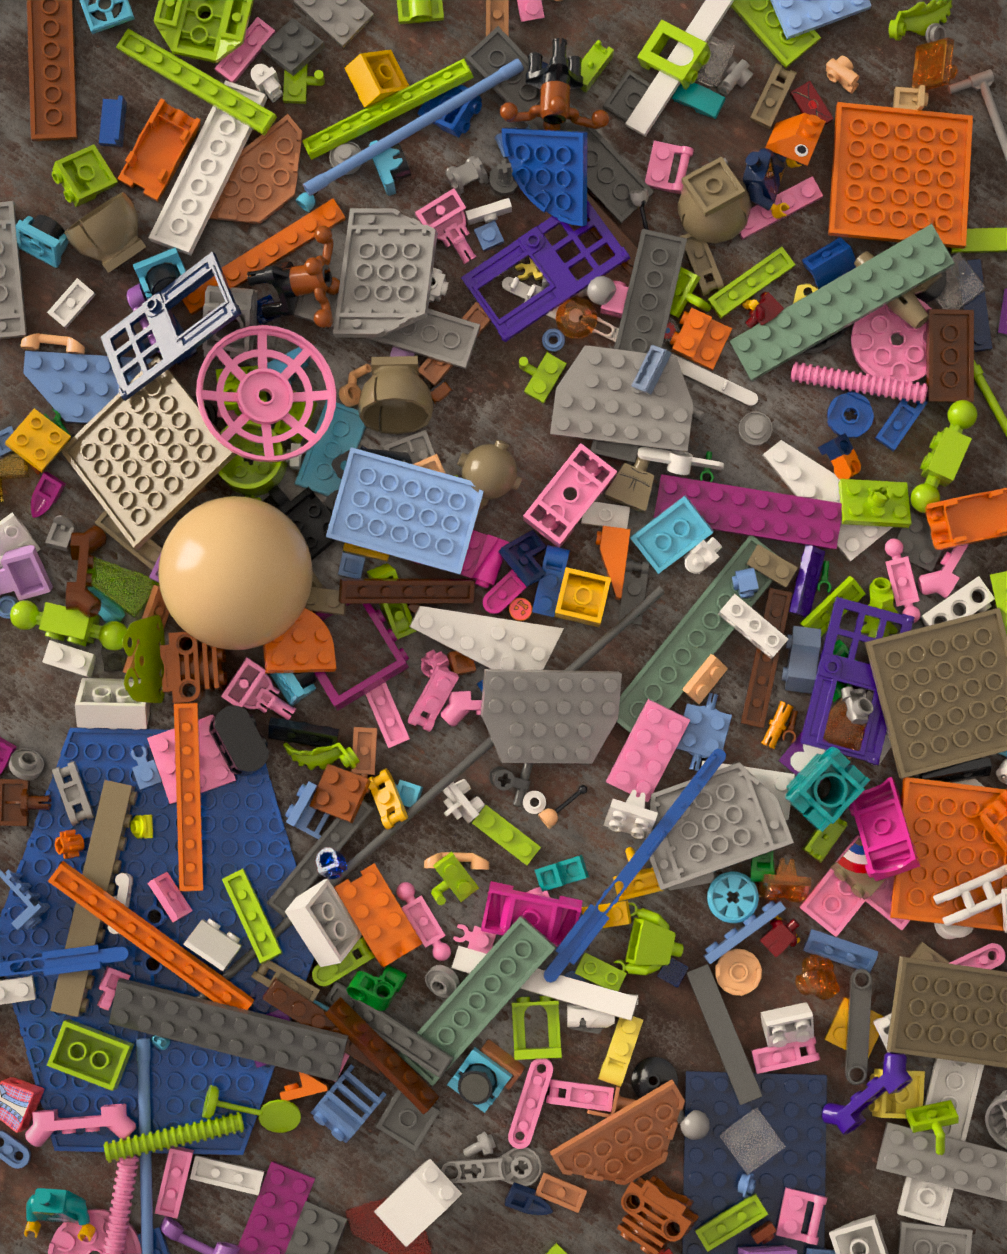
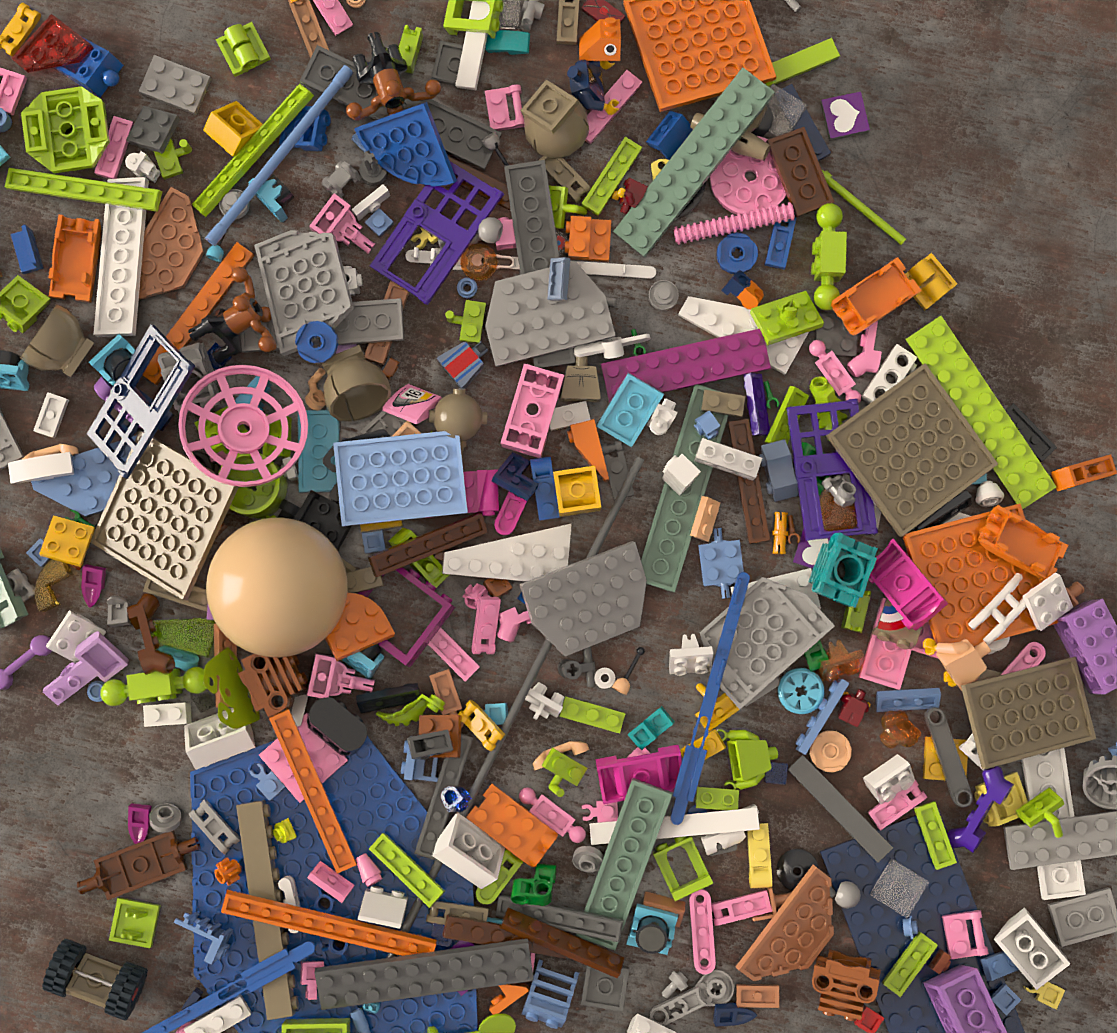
camera: 25 degrees left, 0 degrees up
tile [509,598,532,621] -> none
bright pink plate [606,699,690,802] -> none
none -> white slope [8,452,74,484]
none -> white sticker [291,694,308,726]
none -> blue plate [295,321,338,363]
none -> bright pink cone [355,853,382,887]
none -> bright pink slope [383,384,442,424]
none -> dark grey slope [407,730,453,760]
none -> torso [437,341,488,389]
none -> white brick [662,454,701,496]
none -> lime plate [914,801,957,870]
none -> light nougat torso [923,638,991,691]

